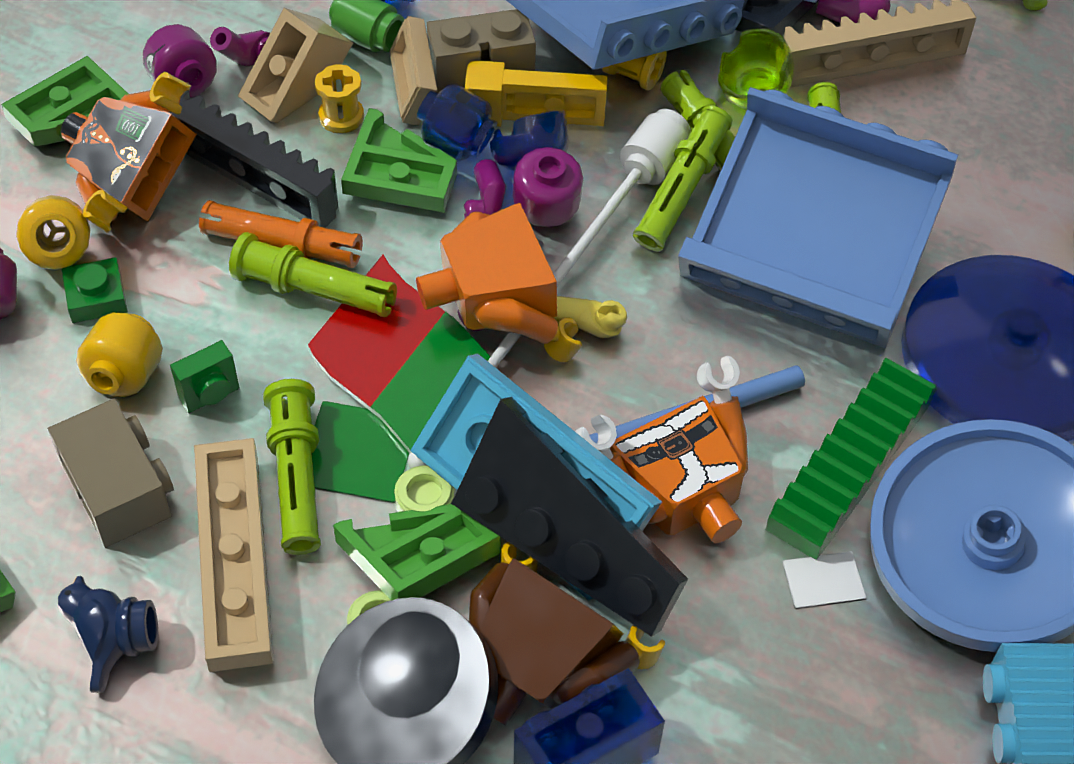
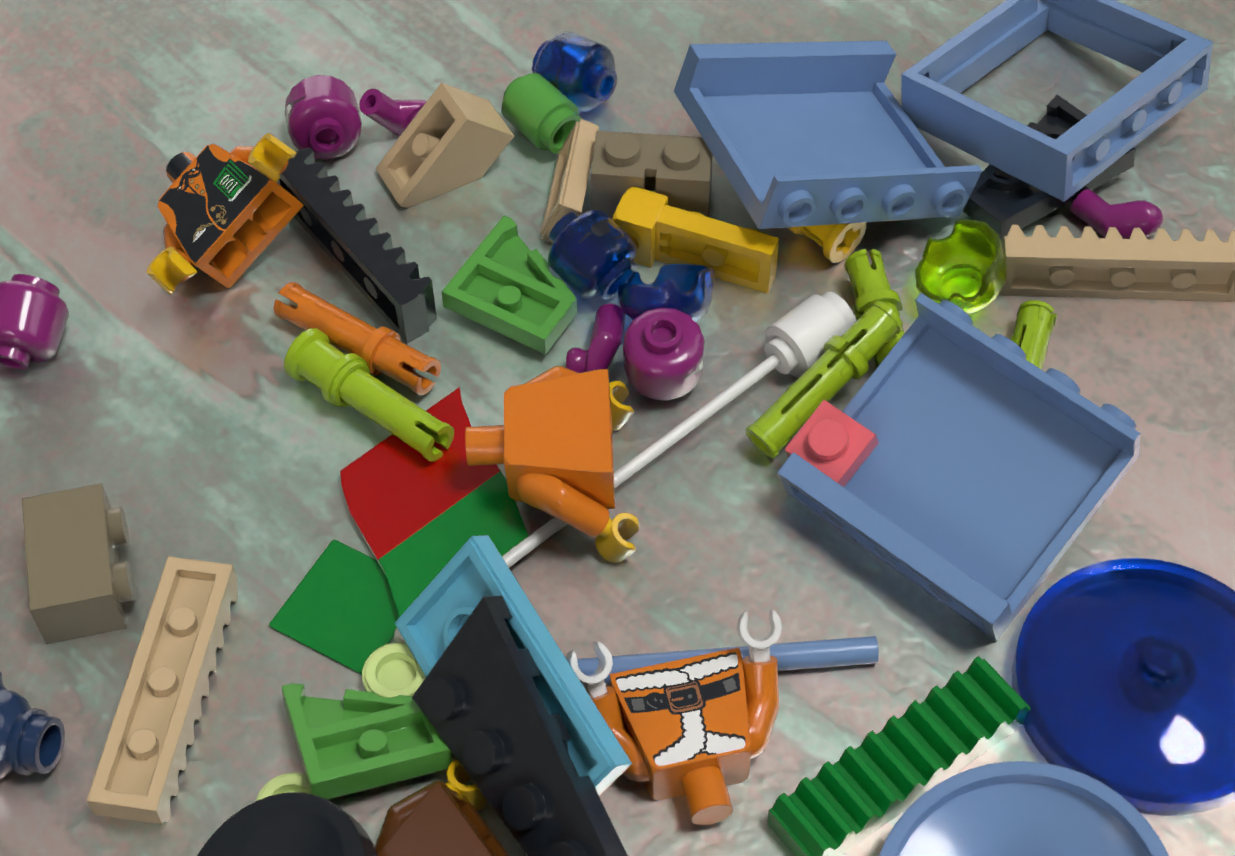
camera: 20 degrees right, 0 degrees up
bright green wing [1,56,129,147] -> none
yellow head [16,195,91,270] -> none
green plate [62,257,128,323] -> none
yellow head [76,312,163,397] -> none
green plate [170,340,240,414] -> none
lime pin [263,378,321,555] -> none
yellow bush [315,64,364,133] -> none
light yellow arm [554,296,627,339] -> none
none -> coral plate [784,400,878,487]

